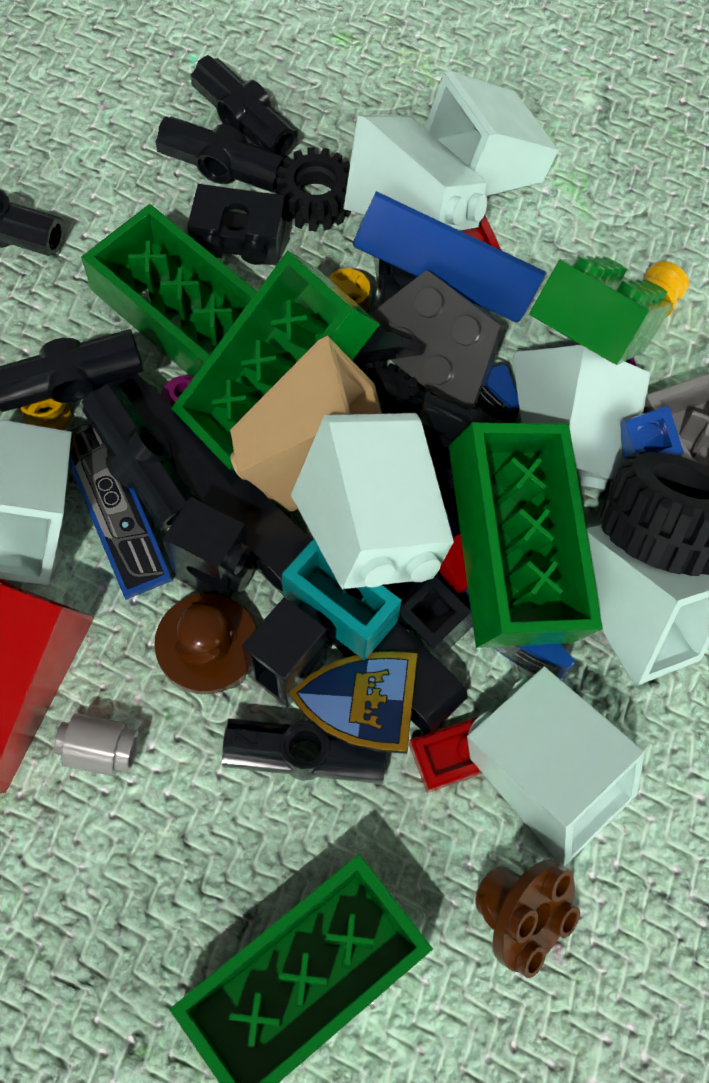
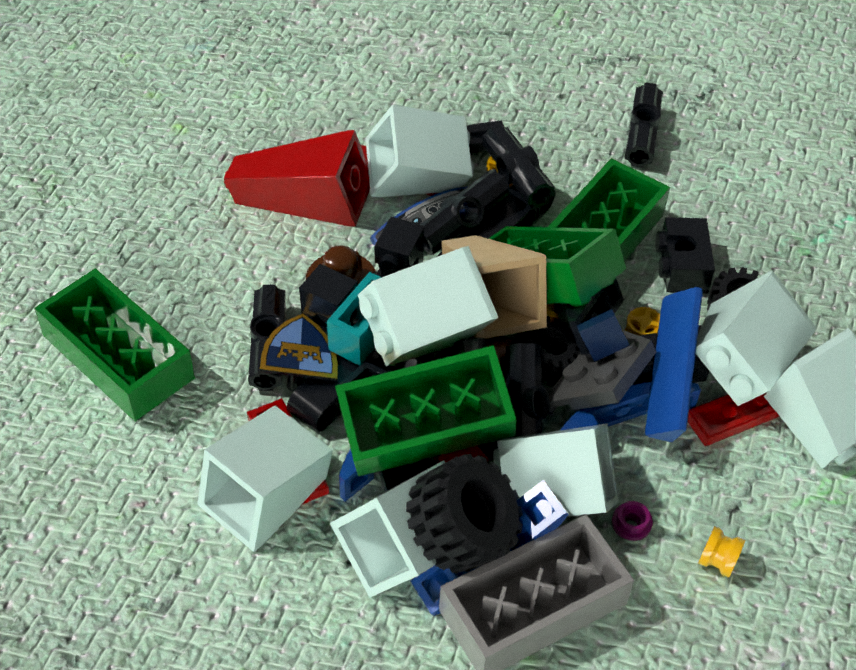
camera: 85 degrees right, 15 degrees down
light grey brick [54,713,139,776] -> none
black piece [155,116,287,193] -> none
black piece [190,55,298,156] -> none
reddish brown plate [475,860,580,978] -> none
green brick [529,255,673,365] -> none
none -> dark blue tile [577,309,630,362]

